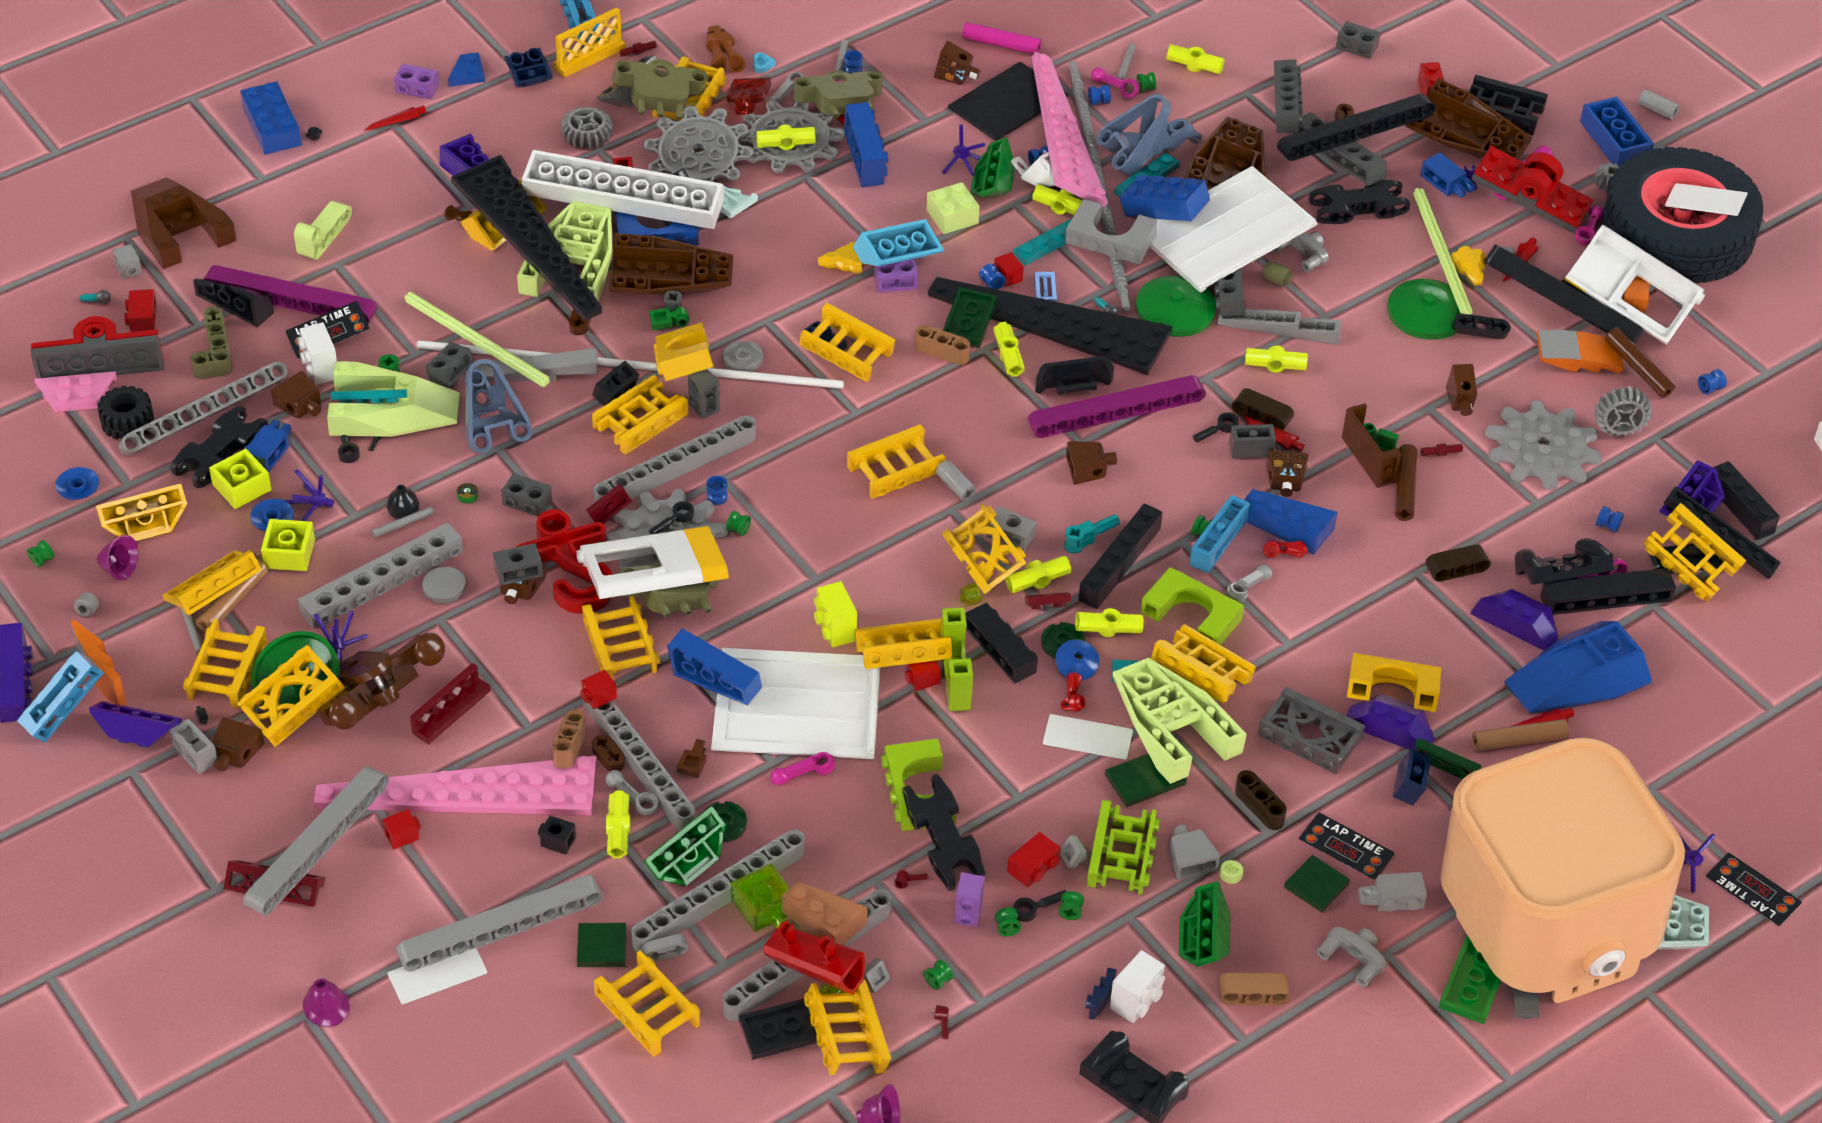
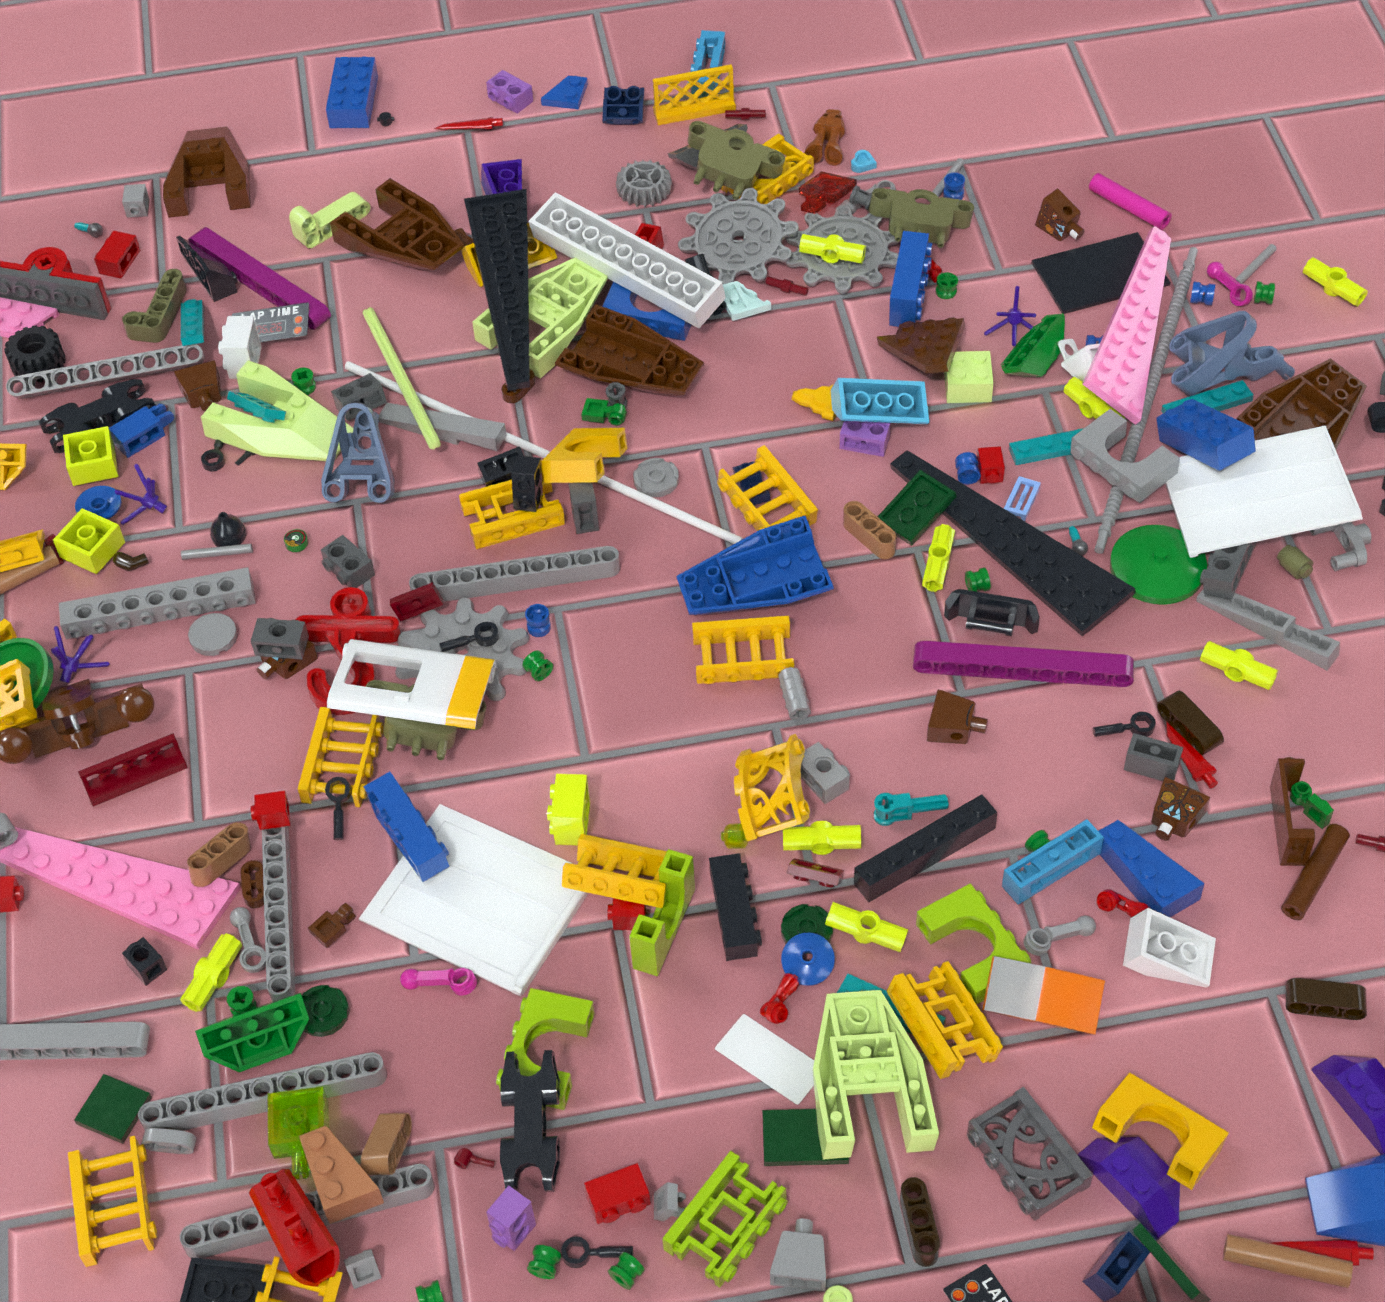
camera: 30 degrees right, 5 degrees up
none -> dark brown arm [113,552,149,571]
none -> teal plate [181,299,204,346]
none -> green wheel [227,986,257,1016]
none -> black piece [325,777,352,840]
none -> reddish brown wedge [330,178,464,270]
none -> medium nougat beam [361,1113,412,1175]
none -> black brick [511,455,543,512]
none -> blue wedge [676,516,834,615]
none -> dark red bar [766,276,809,296]
none -> dark grey bush [849,185,872,211]
none -> reddish brown wing [877,317,965,373]
none -> green wheel [935,272,958,299]
none -> green wheel [965,567,991,592]
none -> slope [982,956,1105,1035]
none -> white slope [1123,908,1216,987]

